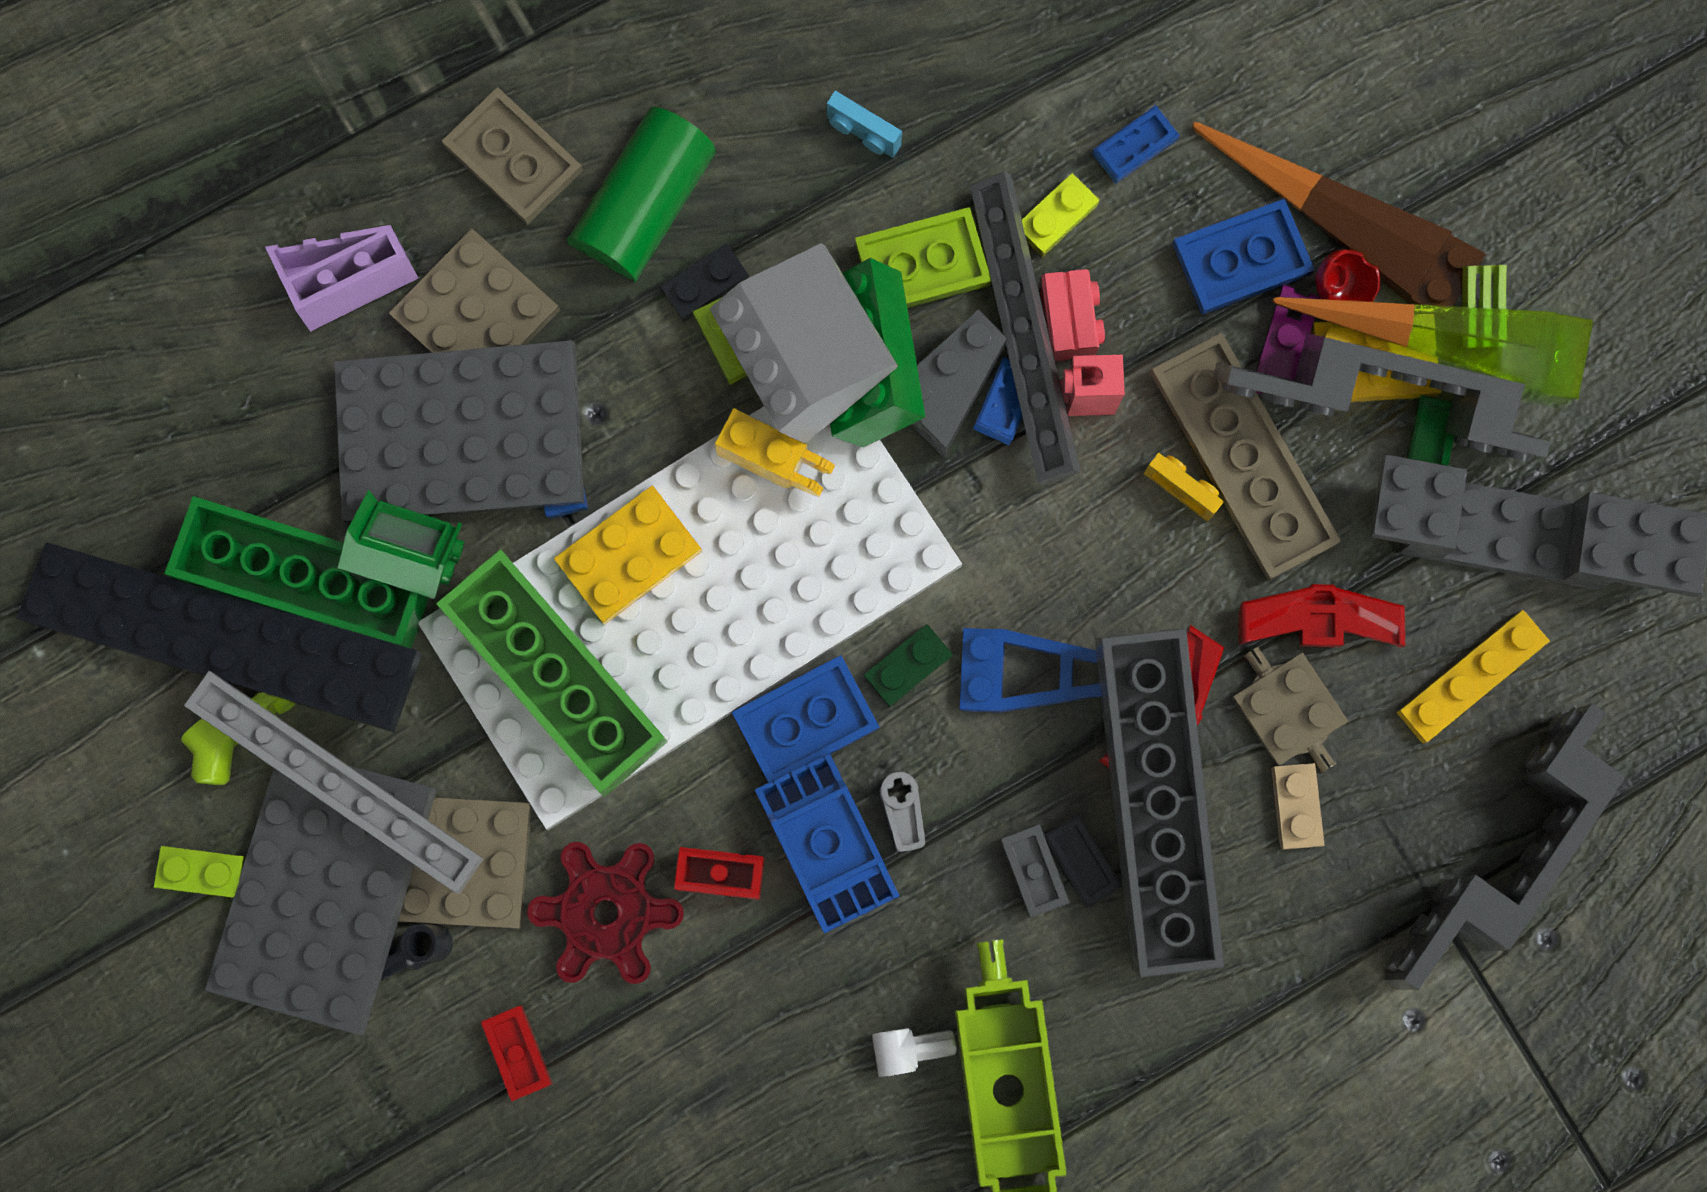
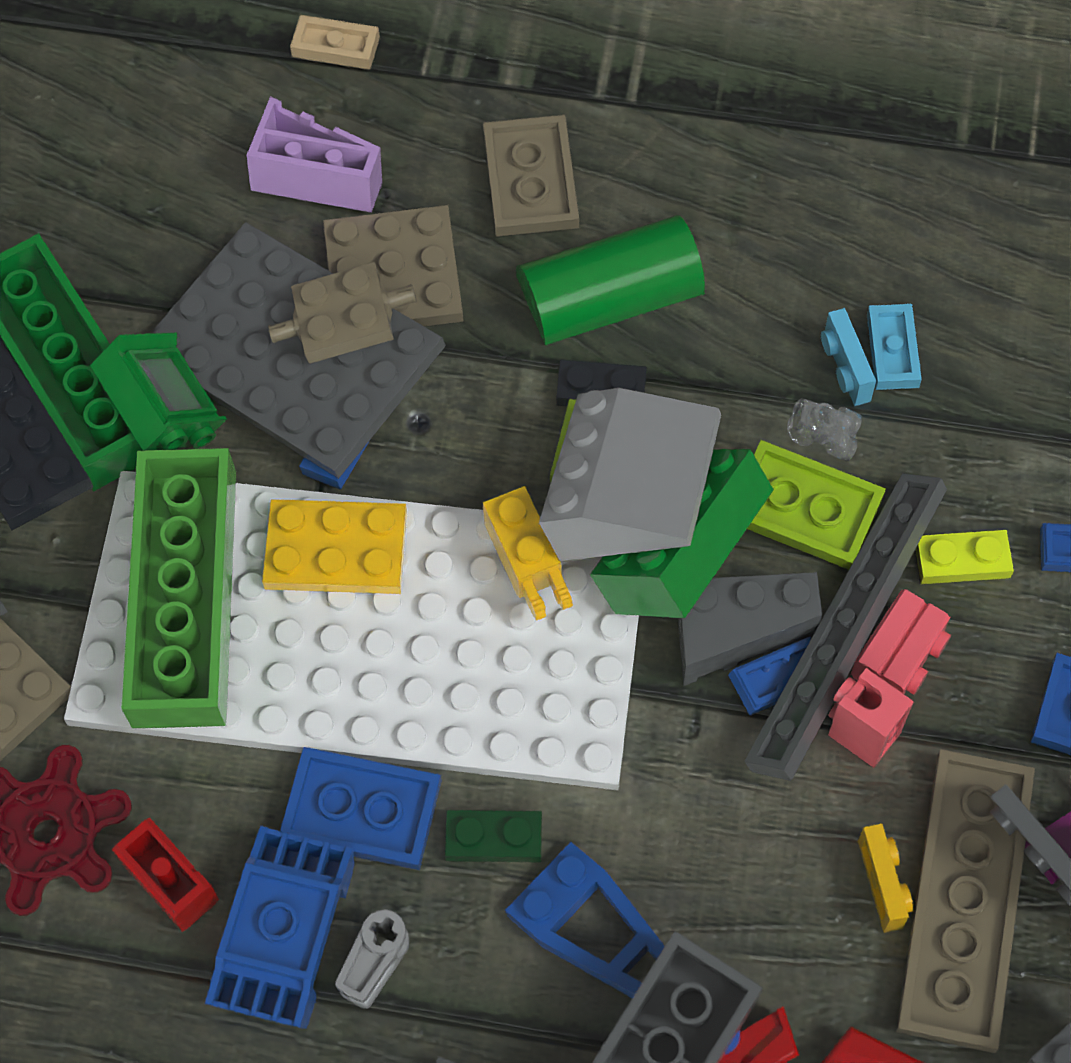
camera: 45 degrees right, 15 degrees down
none -> dark tan plate [268,262,417,364]
none -> tan plate [290,15,380,70]
none -> clear plate [787,398,862,461]
none -> medium azure plate [867,304,922,390]

